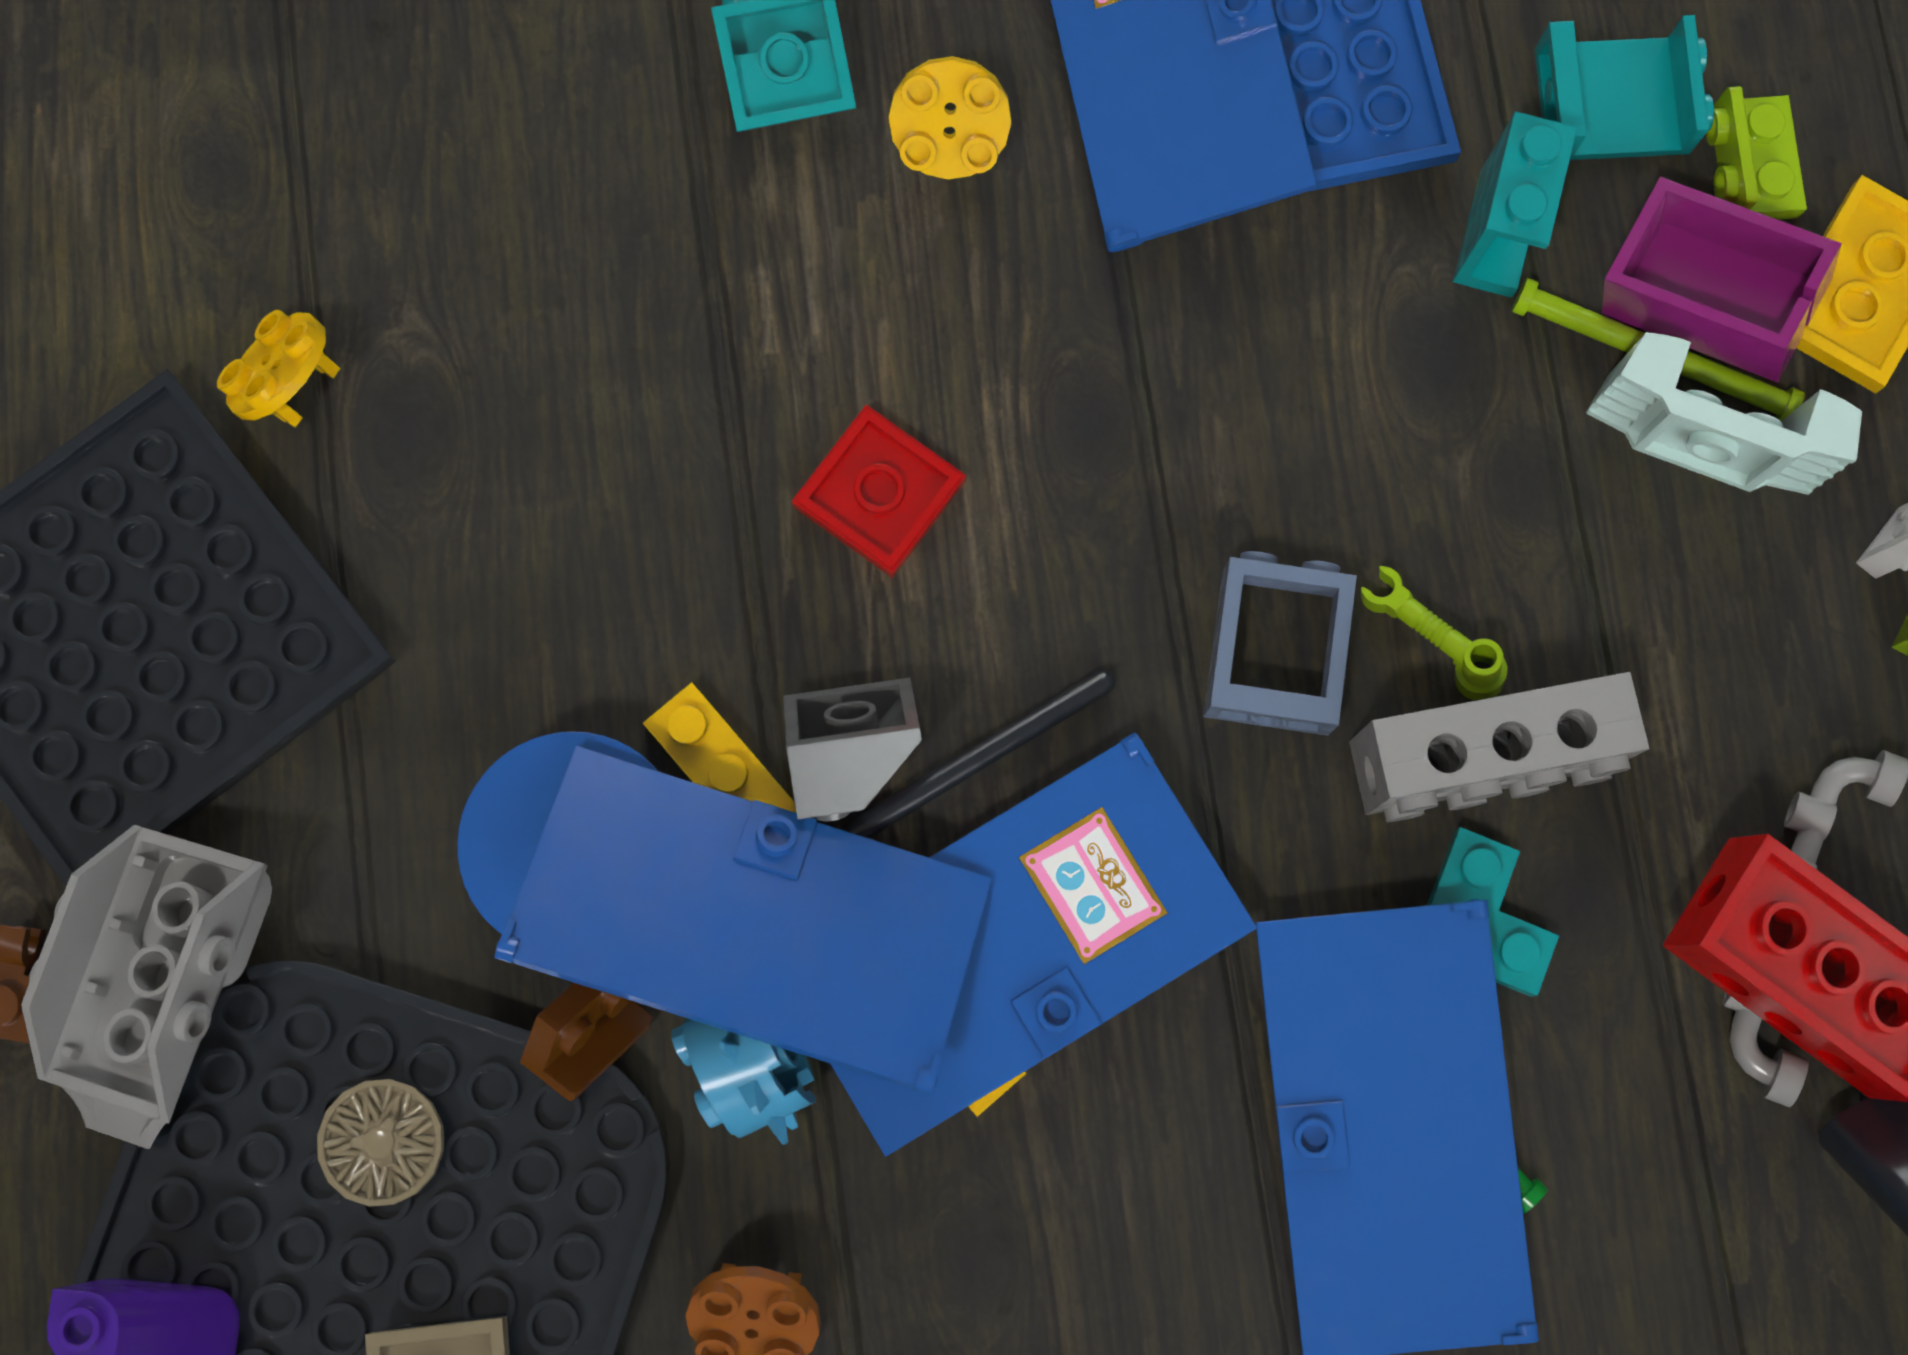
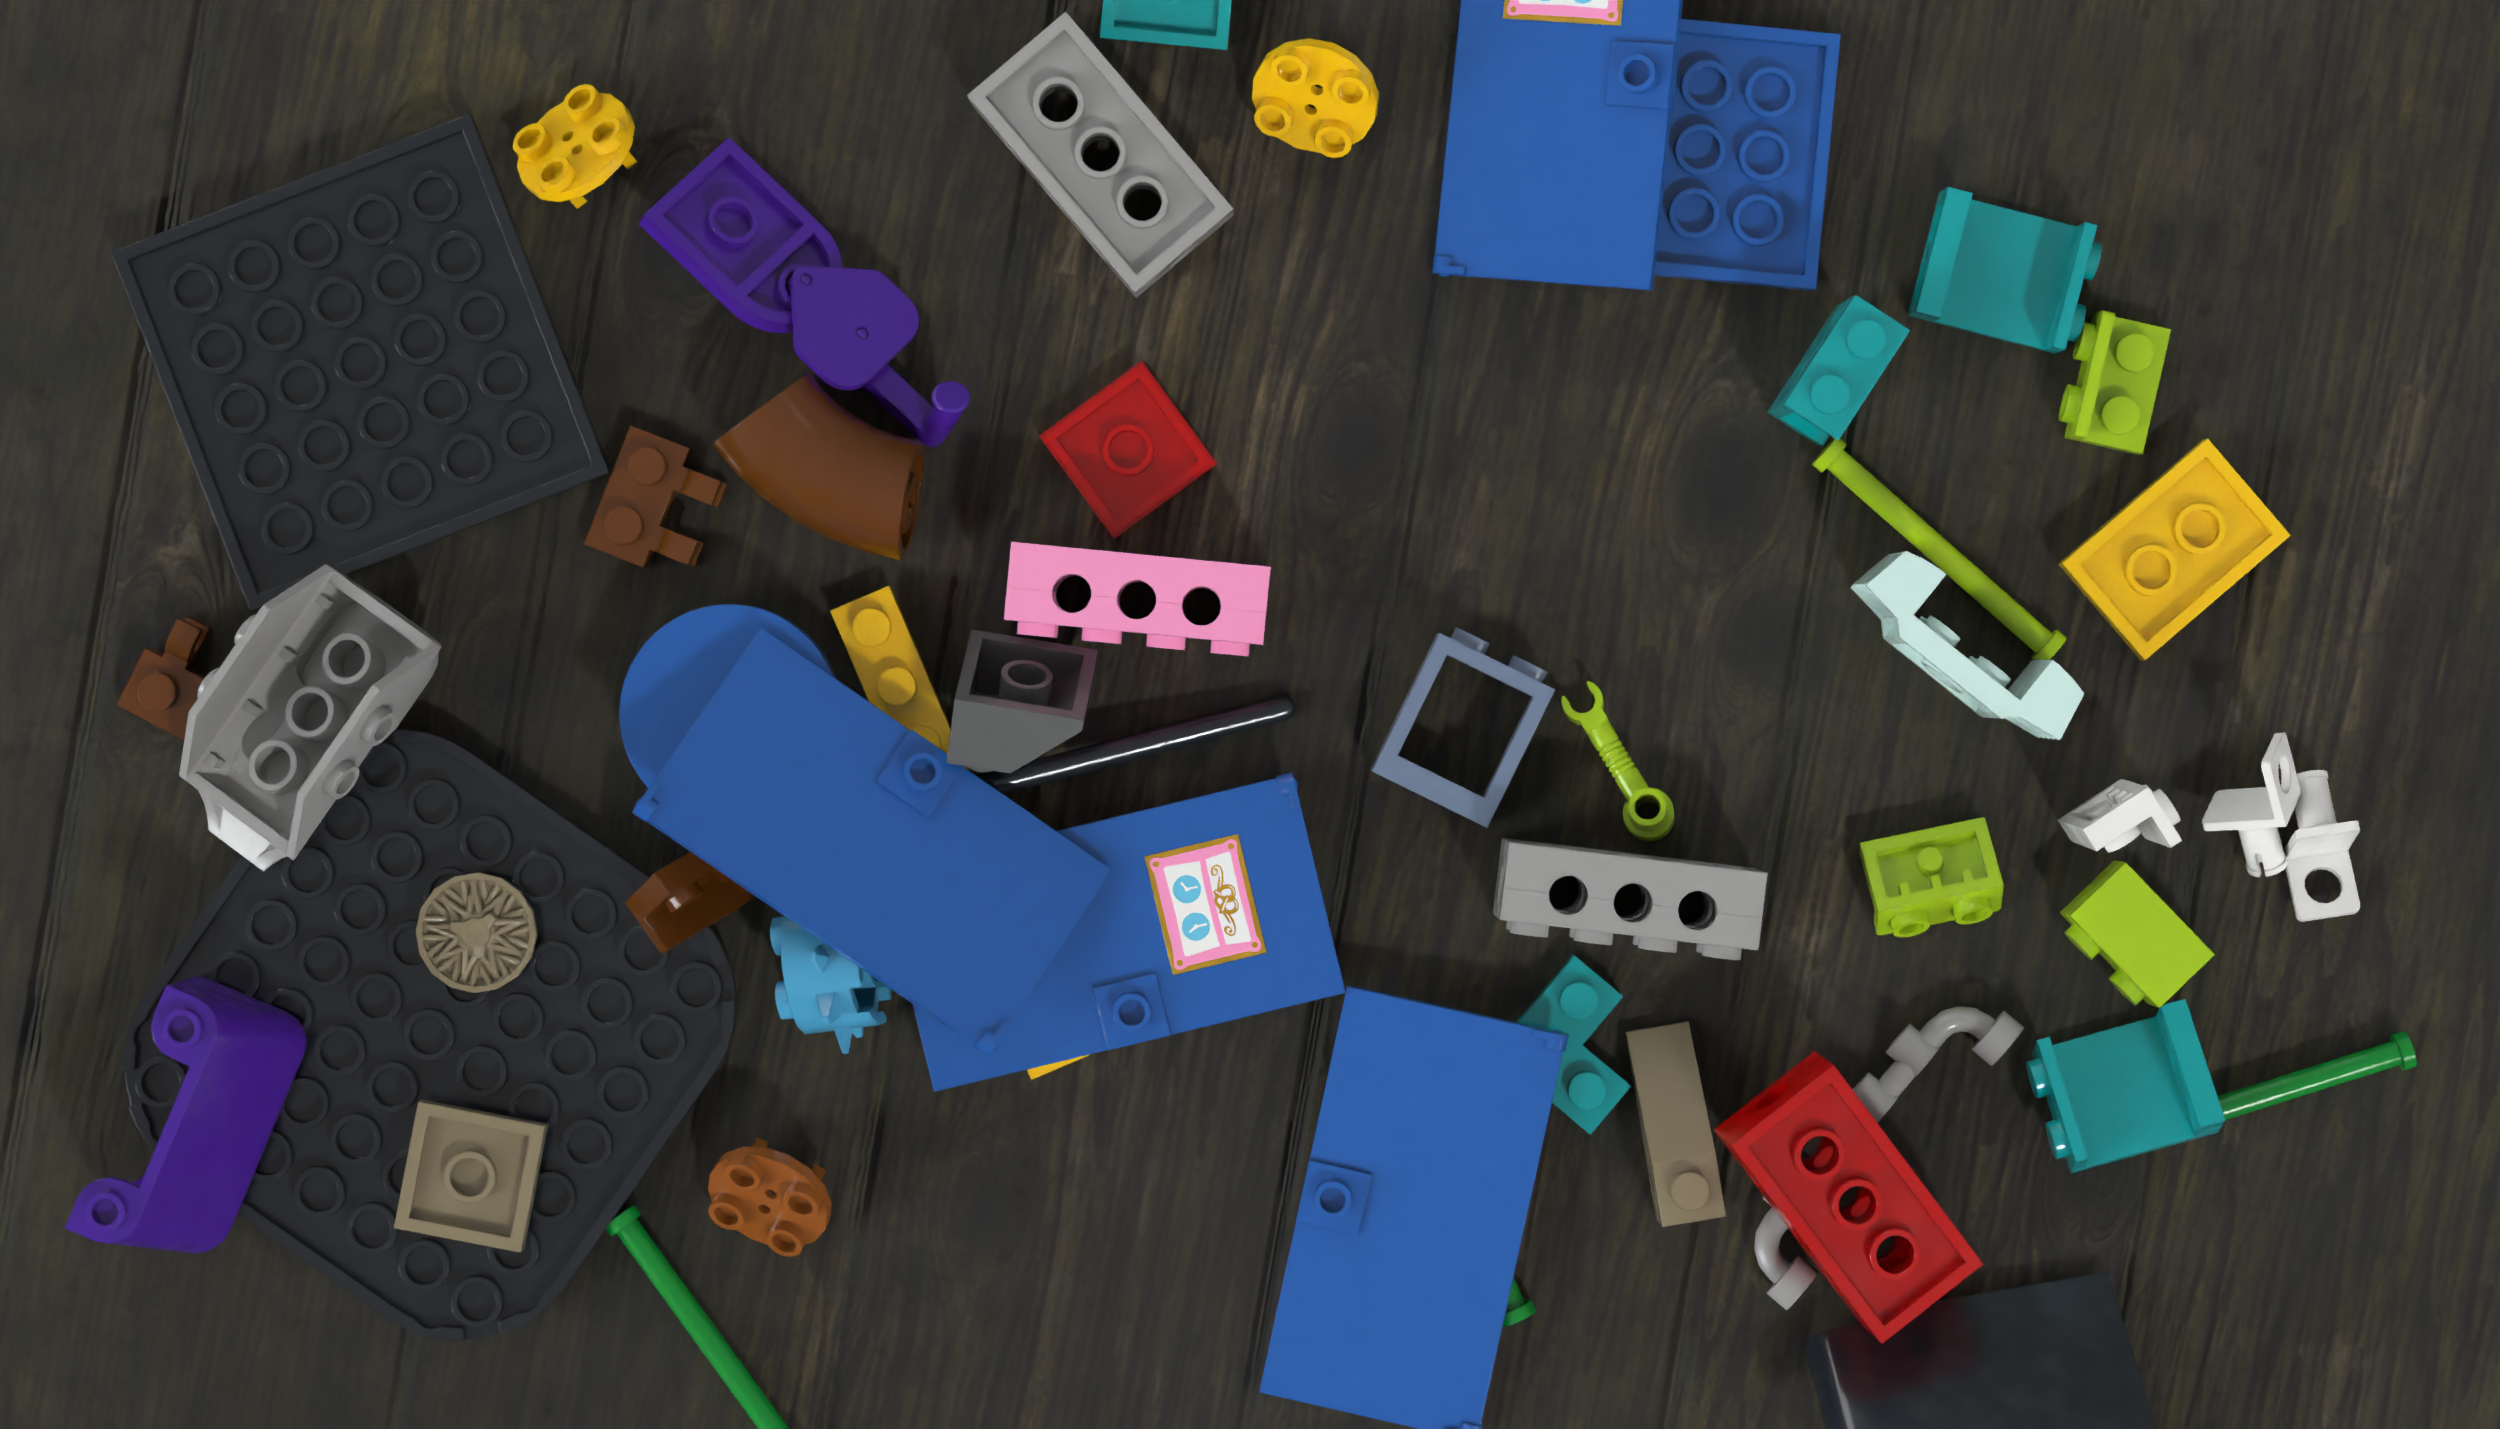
camera: 15 degrees right, 10 degrees up
magenta piece [1602,177,1842,383] -> none
none -> reddish brown plate [584,425,729,568]
none -> dark purple plate [639,137,970,448]
none -> reddish brown brick [712,373,924,561]
none -> light grey brick [967,11,1233,298]
none -> bright pink brick [1004,542,1271,656]
none -> dark tan slope [1625,1021,1726,1227]
none -> lime bracket [1859,817,2004,937]

